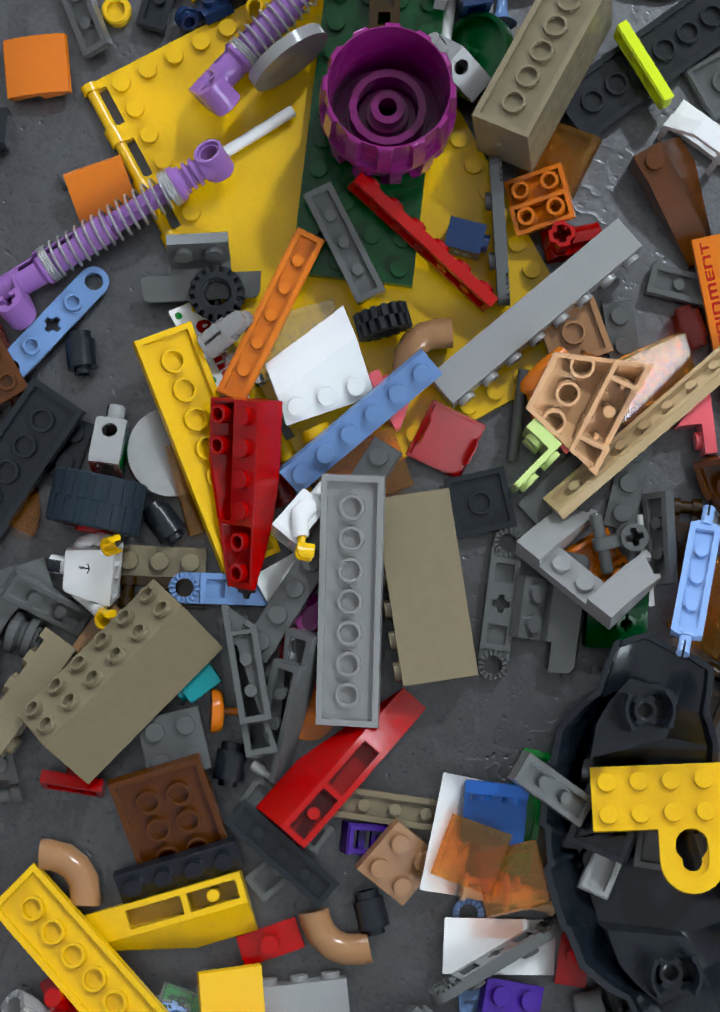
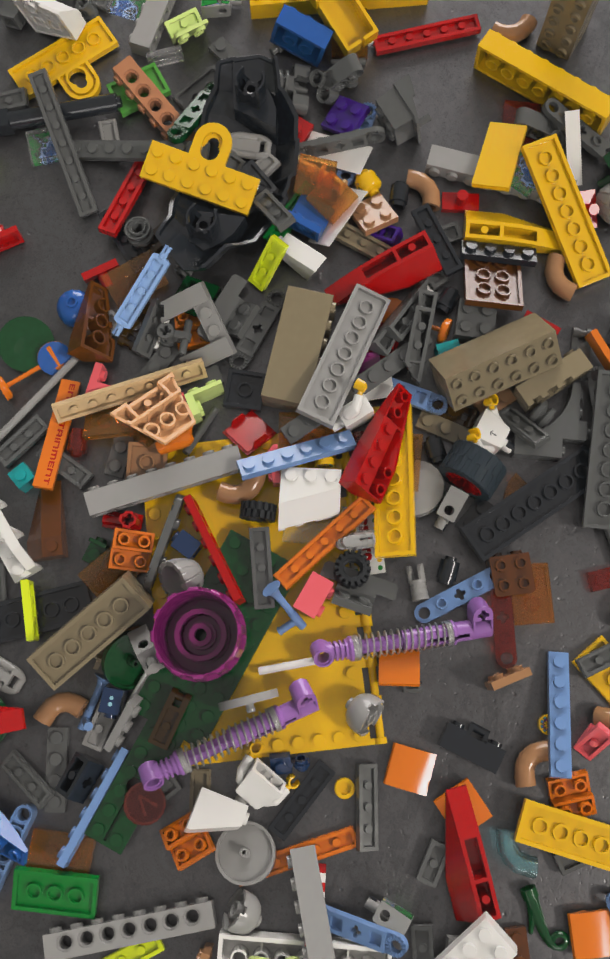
camera: 150 degrees left, 5 degrees down
none -> dark green bracket [82,536,111,569]
none -> light grey hair [158,558,204,596]
none -> light grey piece [218,131,272,160]
none -> neon yellow plate [248,234,289,292]
none -> medium blue piece [262,580,307,636]
none -> white slope [279,233,326,281]
none -> coral brick [293,571,336,620]
none -> light grey cylinder [345,693,384,736]
none -> yellow head [354,169,382,198]
none -> light grey hinge [406,563,430,602]

